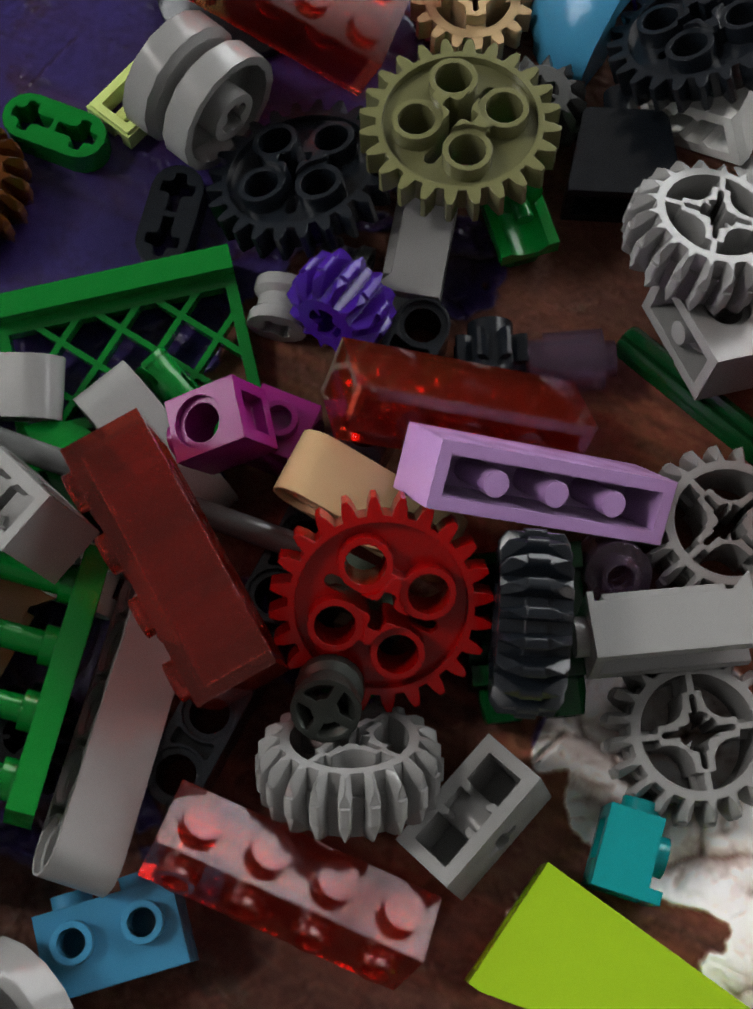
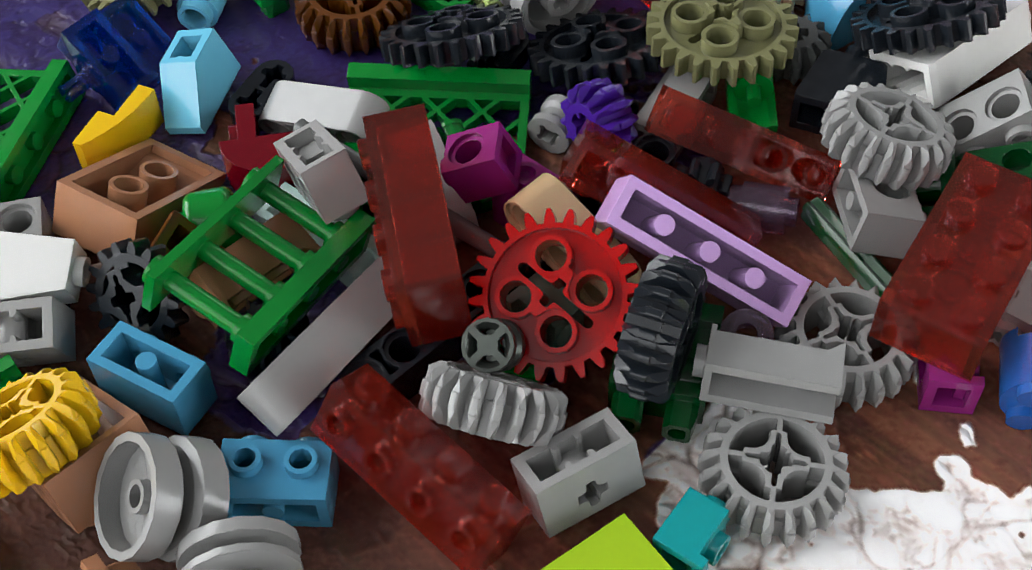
camera: 20 degrees right, 20 degrees down
none -> black gear [378,3,526,69]
none -> clear red slope [644,84,841,201]

